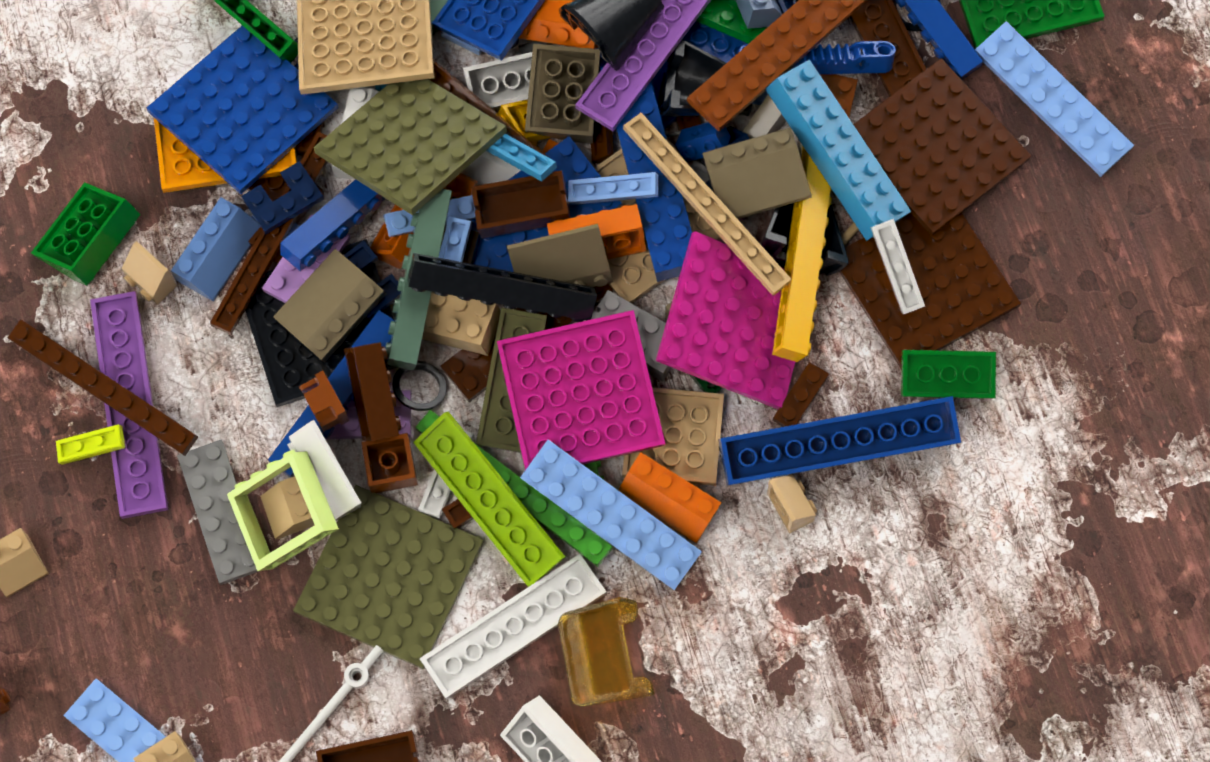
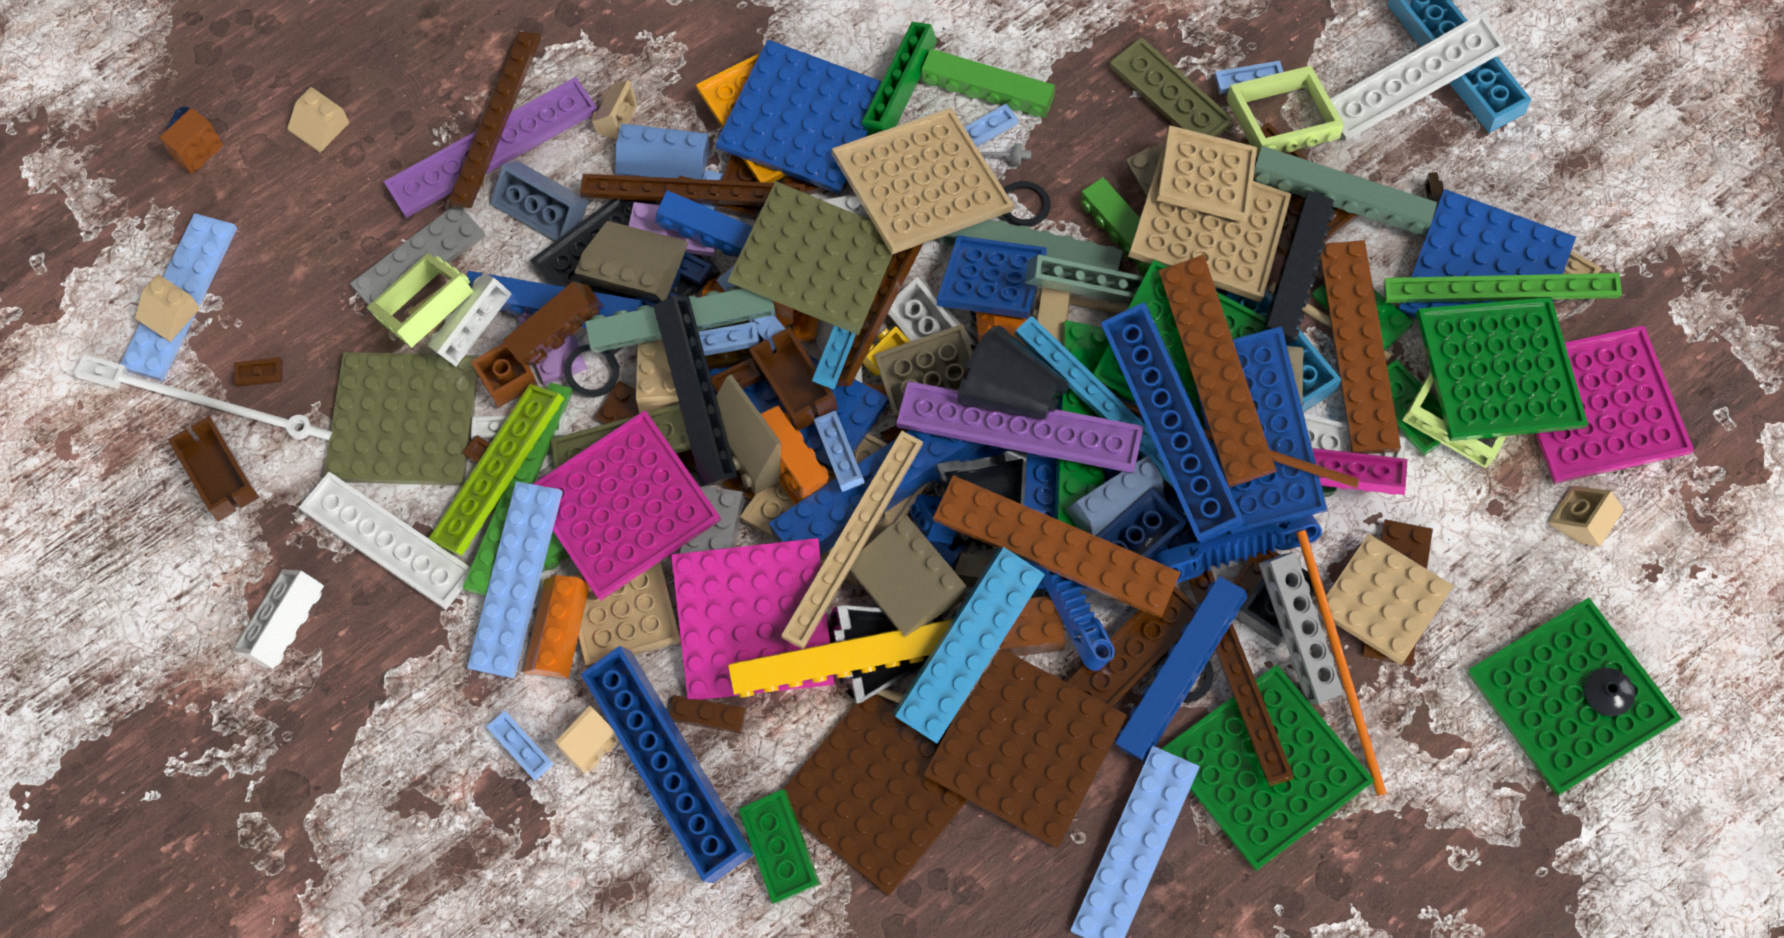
camera: 70 degrees right, 5 degrees down
green slope [31,182,141,286] -> none
neon yellow tile [56,424,125,465] -> none
dark blue plate [241,161,324,234] -> none
dark orange panel [299,371,350,432] -> none
clear yellow windscreen [558,597,654,707] -> none
white plate [871,219,925,314] -> none
none -> reddish brown plate [234,357,283,387]
none -> light blue plate [486,711,554,781]
none -> sand blue slope [490,160,589,241]
none -> reddish brown plate [711,358,762,394]

